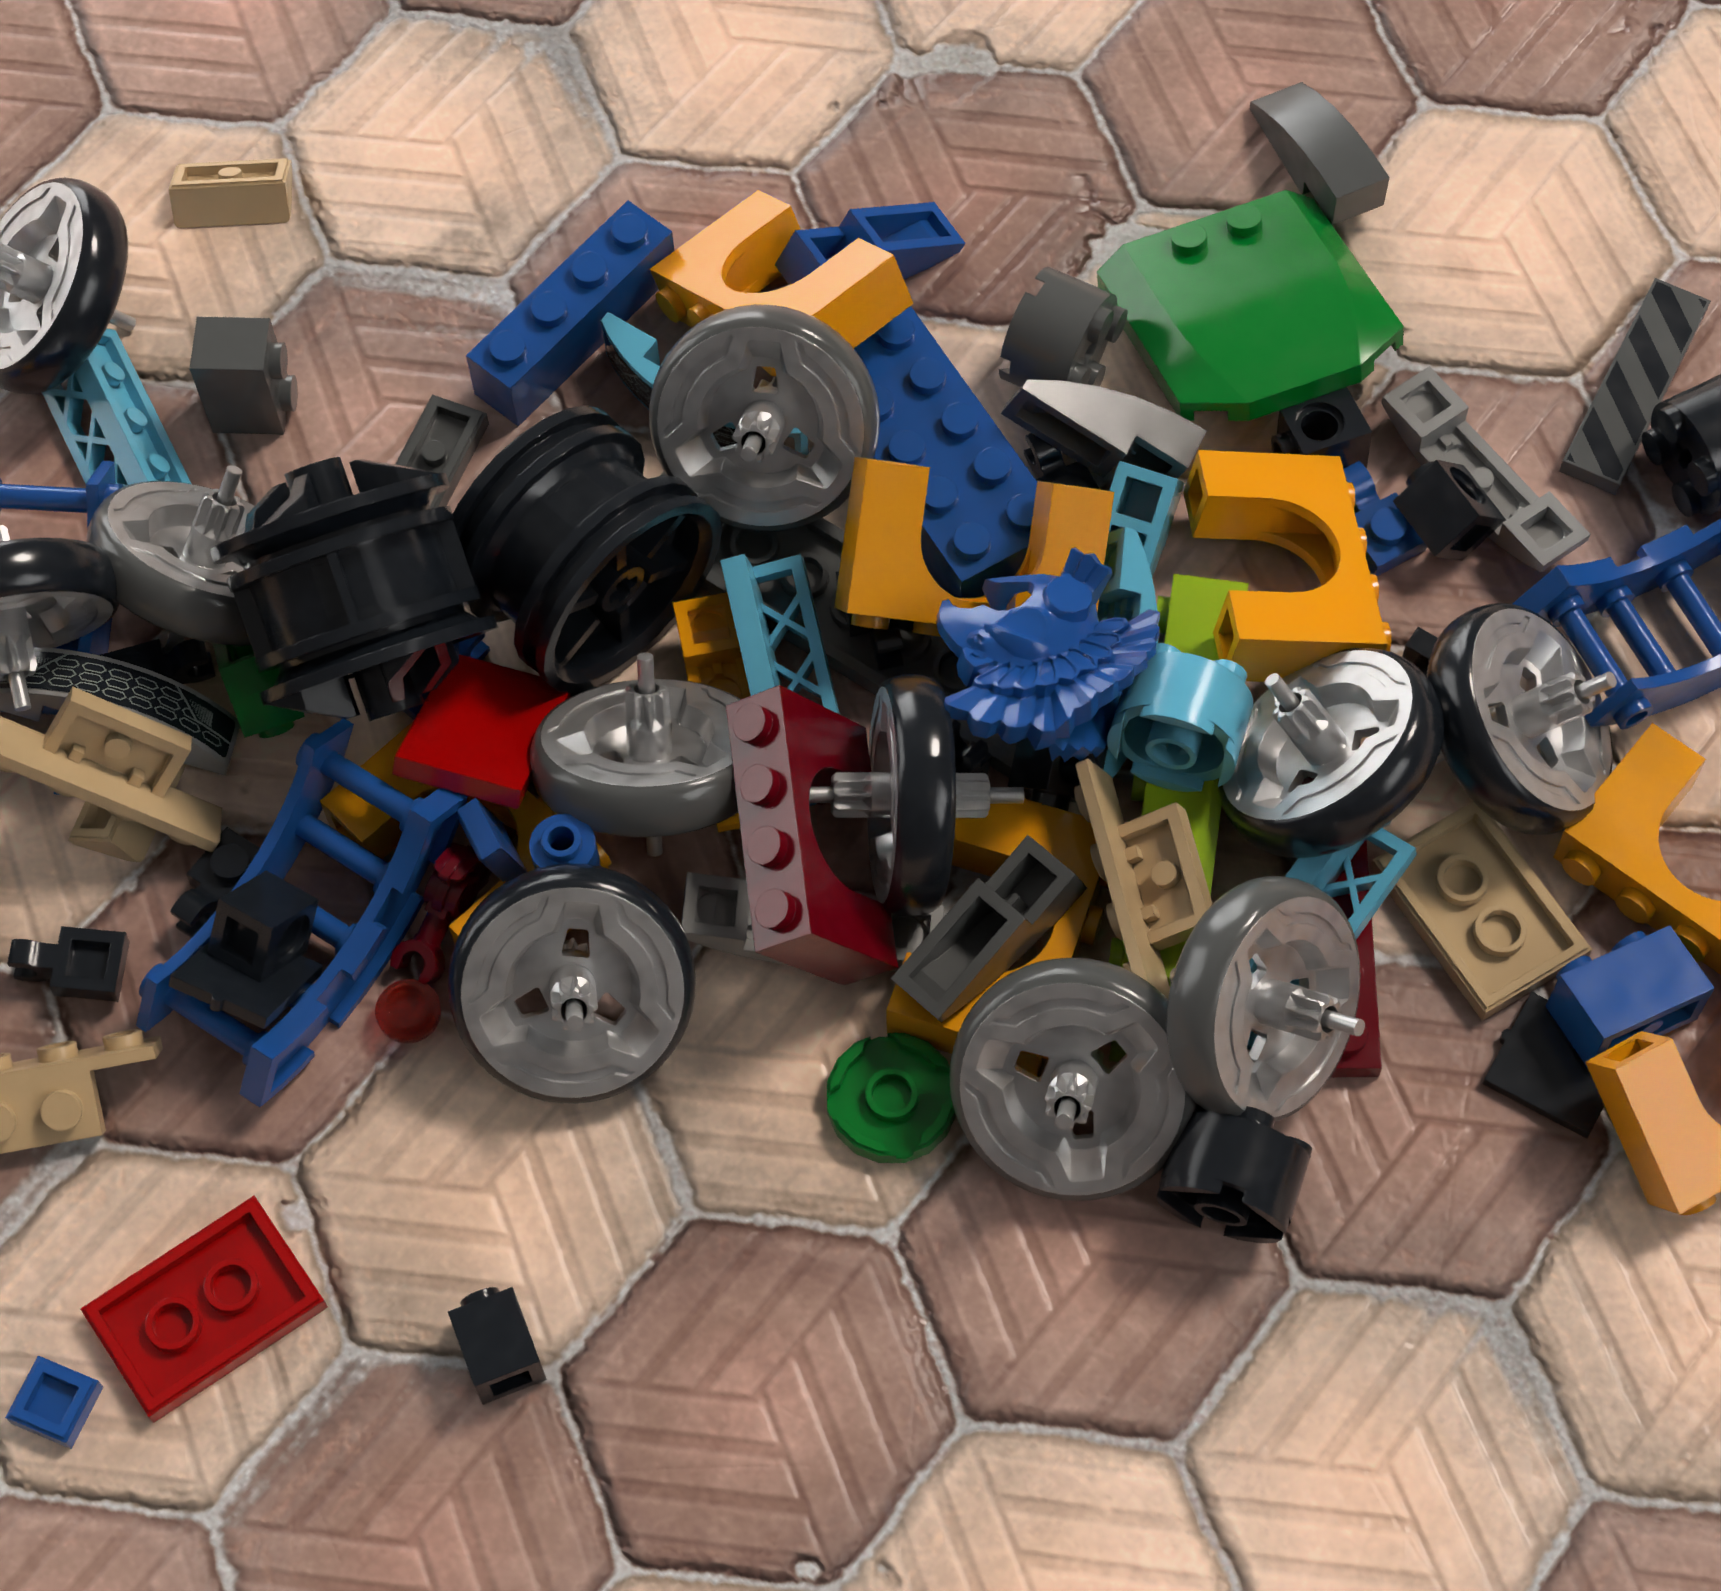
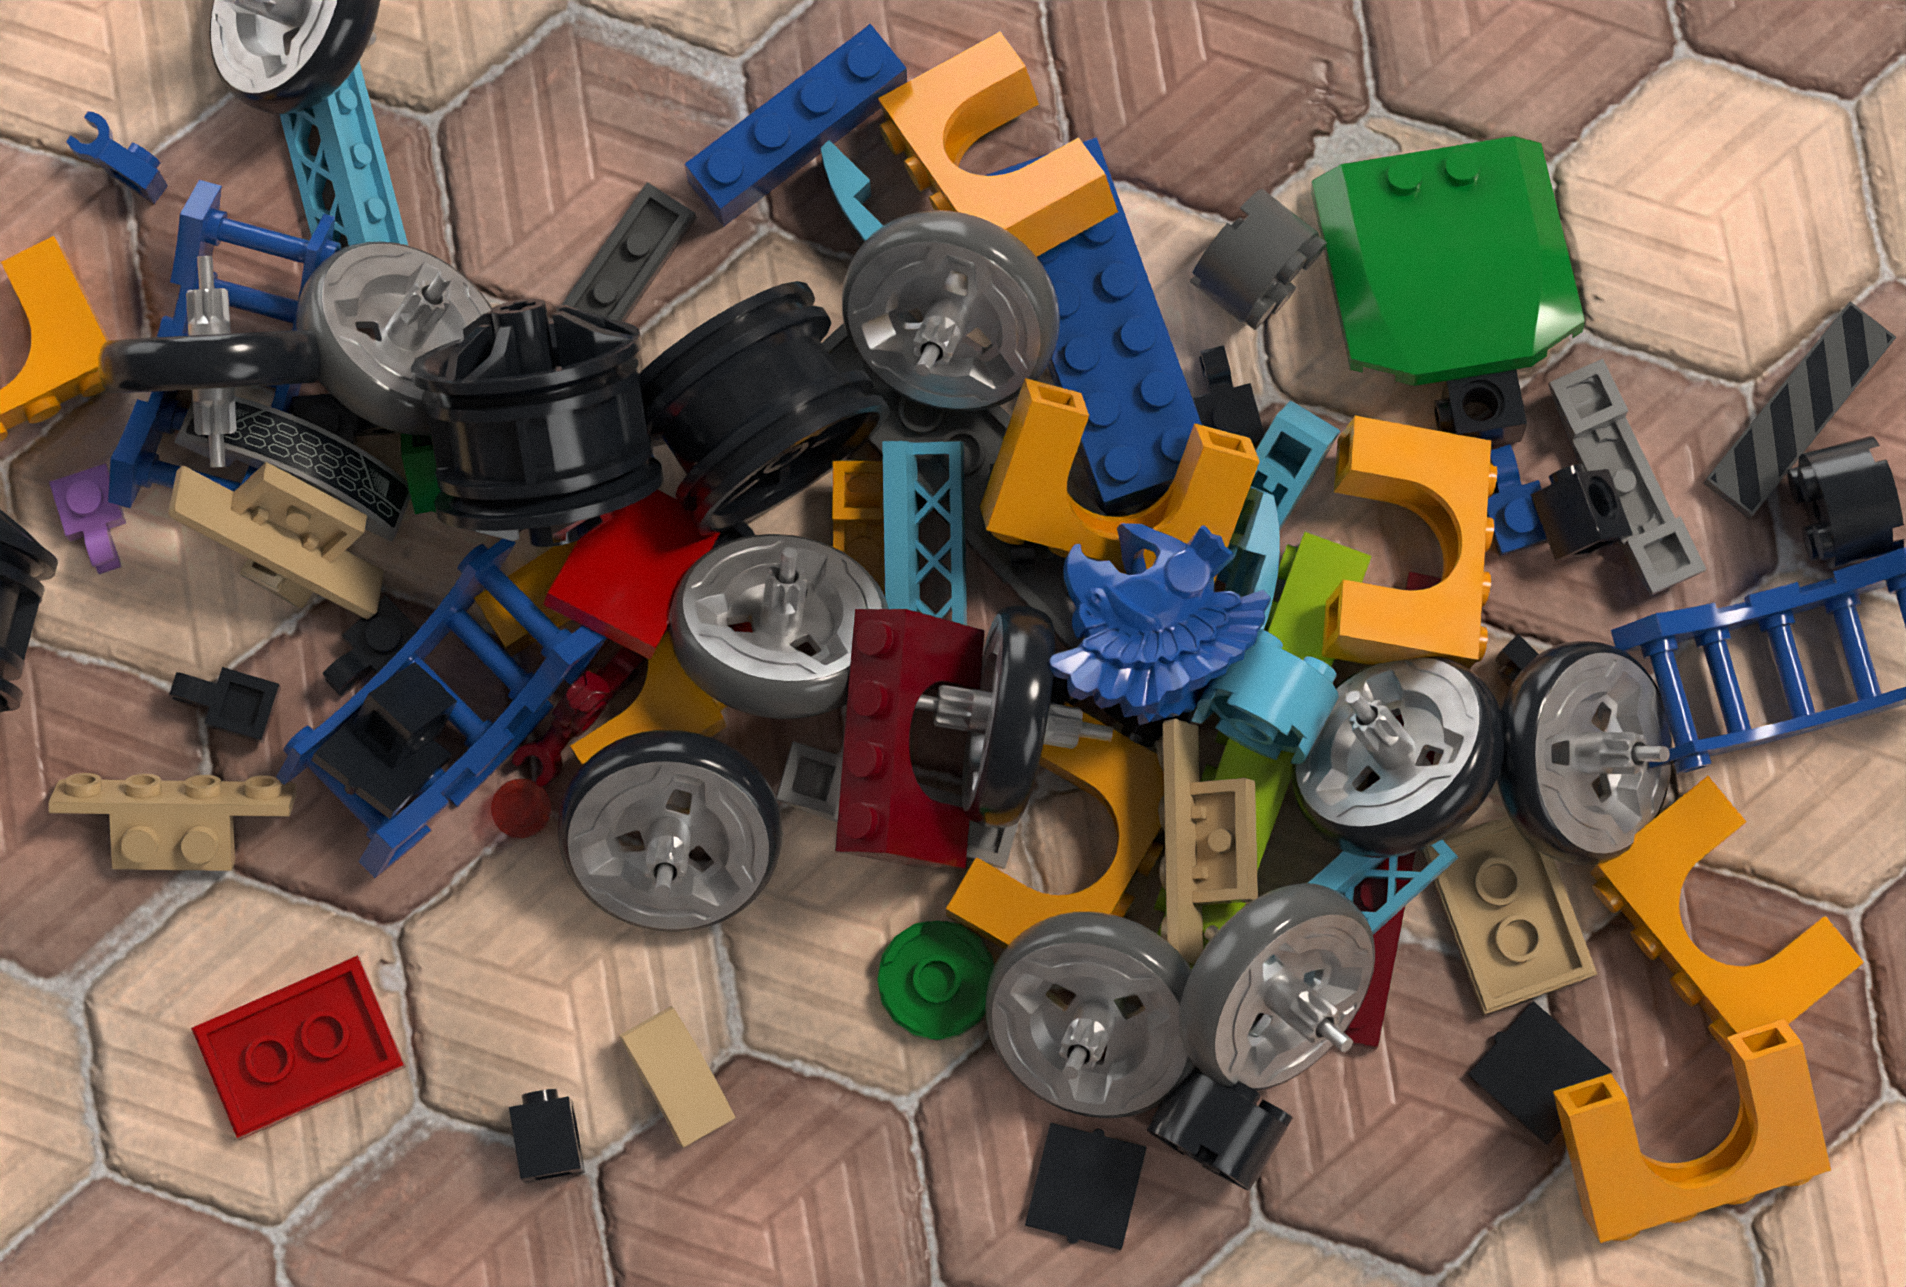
camera: 10 degrees right, 15 degrees up
blue tile [5,1356,103,1449] -> none
dark grey brick [189,316,298,435] -> none
blue tile [456,798,527,882] -> none
blue brick [529,814,601,869] -> none
blue slope [775,202,965,285] -> none
dark grey slope [891,835,1087,1023] -> none
slope [1001,379,1207,479] -> none
dark grey slope [1249,82,1390,225] -> none
blue brick [1545,925,1714,1068] -> none
none -> tan slope [619,1006,736,1148]
none -> black piece [1025,1122,1147,1250]

